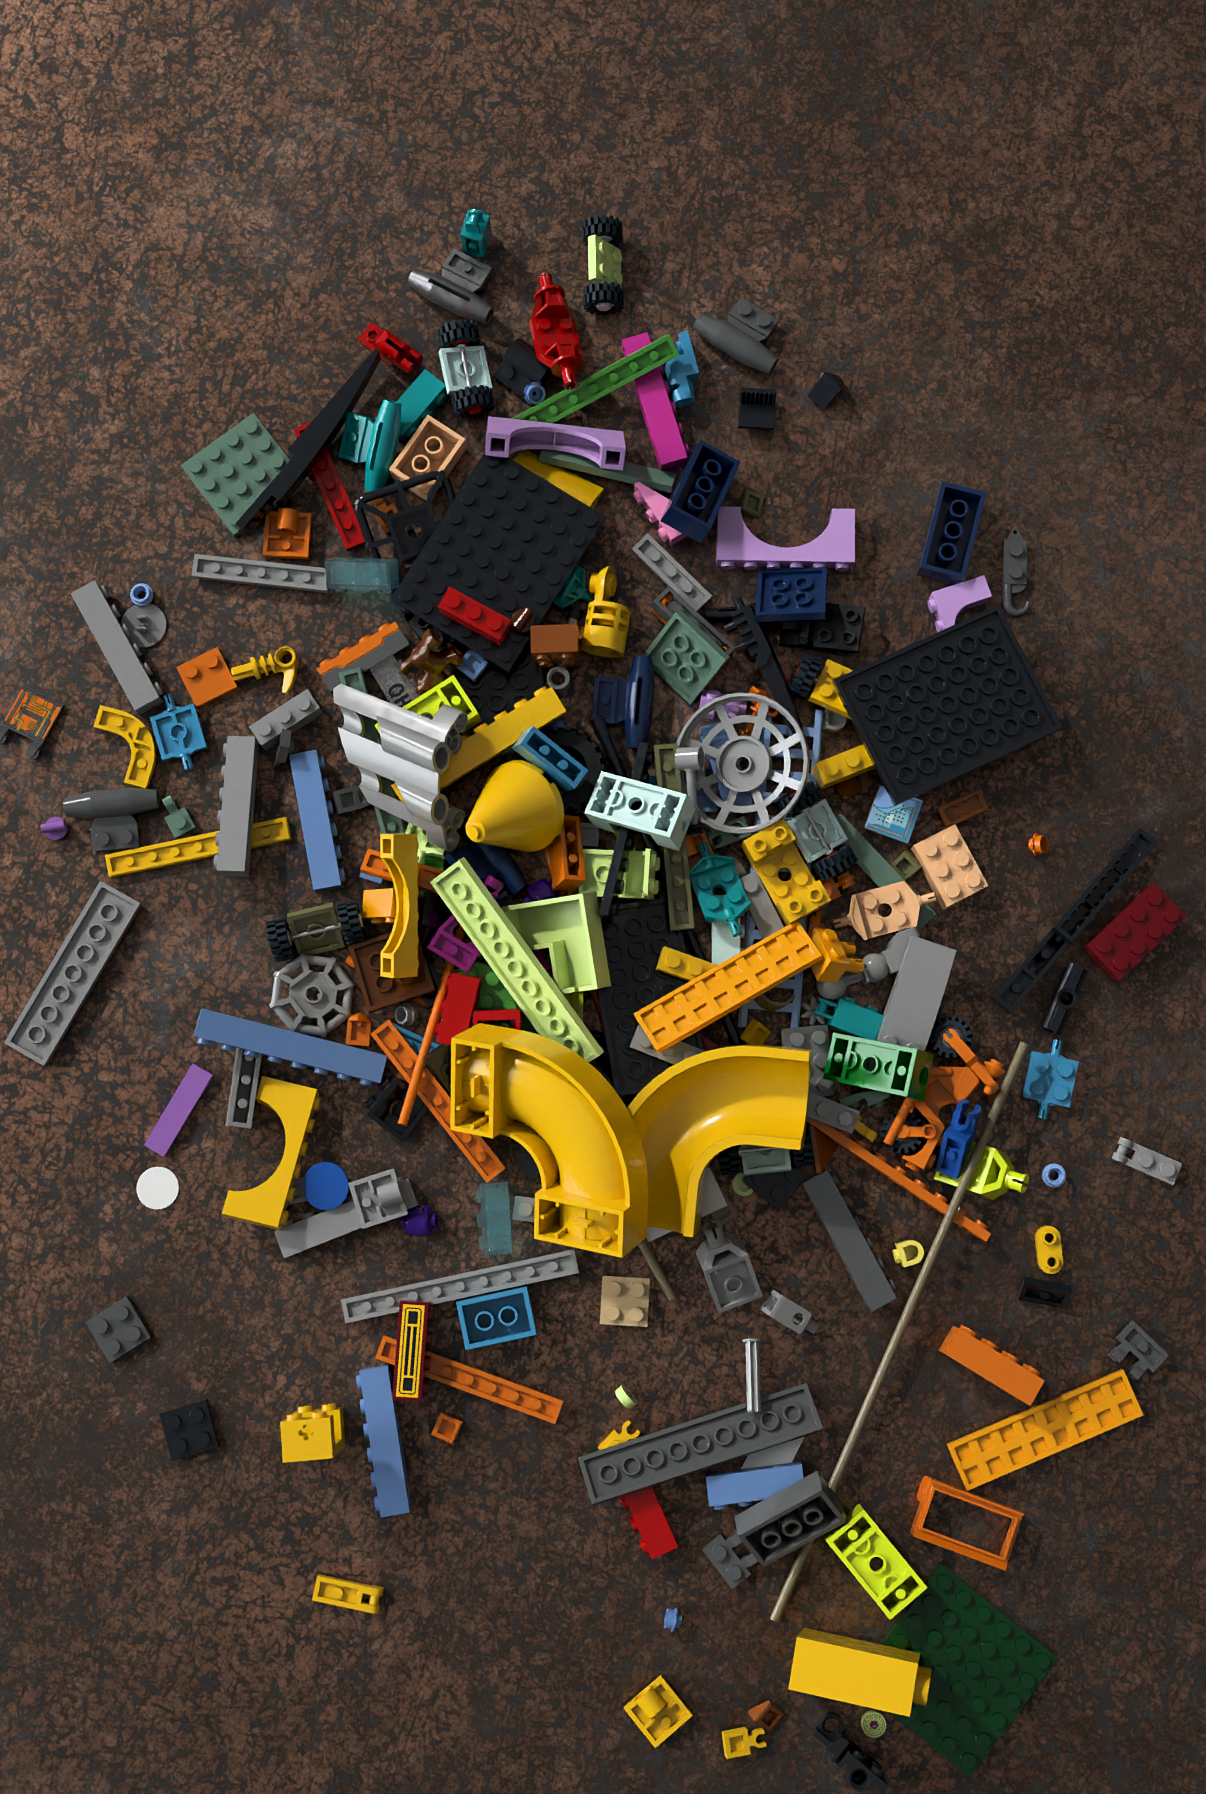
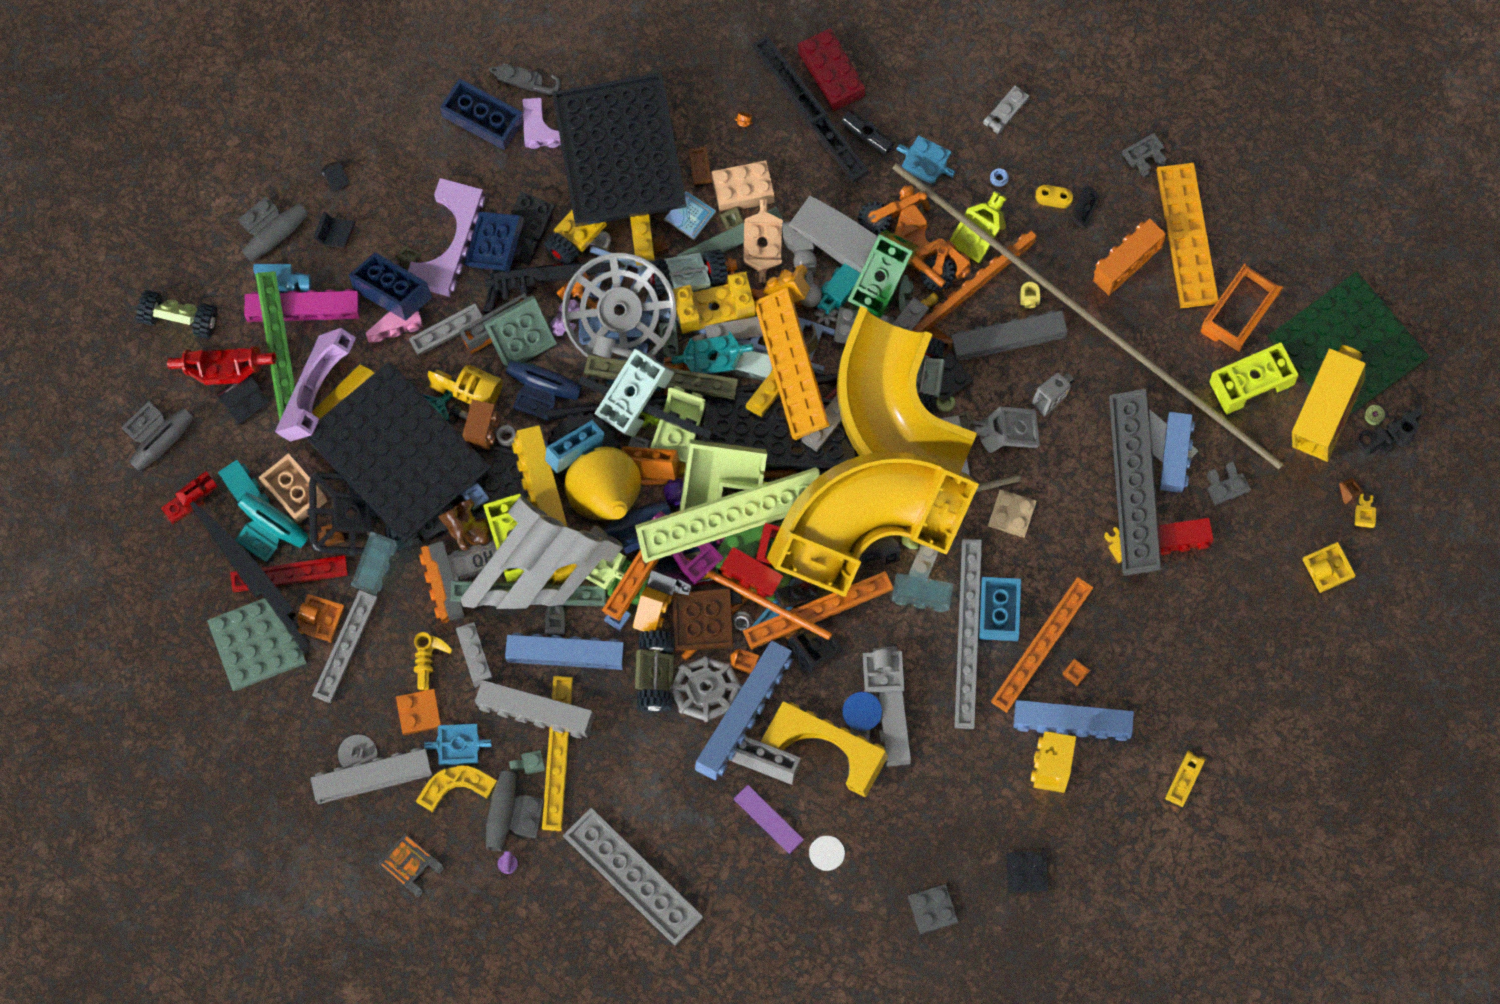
camera: 75 degrees left, 10 degrees down
light blue plate [130,583,153,606] -> none
dark grey plate [273,729,294,768] -> none
yellow arch [380,833,419,978] -> none
brick [392,1300,434,1401] -> none
dark purple head [402,1205,439,1236] -> none
plate [437,319,495,419] -> none
red brick [438,586,512,646] -> none
teal brick [460,209,492,260] -> none
reddish brown plate [511,607,535,633] -> none
medium blue plate [524,382,545,405] -> none
sand green tile [539,449,676,493] -> none
yellowish green tile [615,1385,638,1409] -> none
medium blue plate [664,1607,682,1633] -> none
dark grey brick [734,1471,847,1567] -> none
yellow plate [740,1018,771,1046] -> none
light grey axle [743,1339,762,1413] -> none
blue plate [936,1099,982,1179] -> none

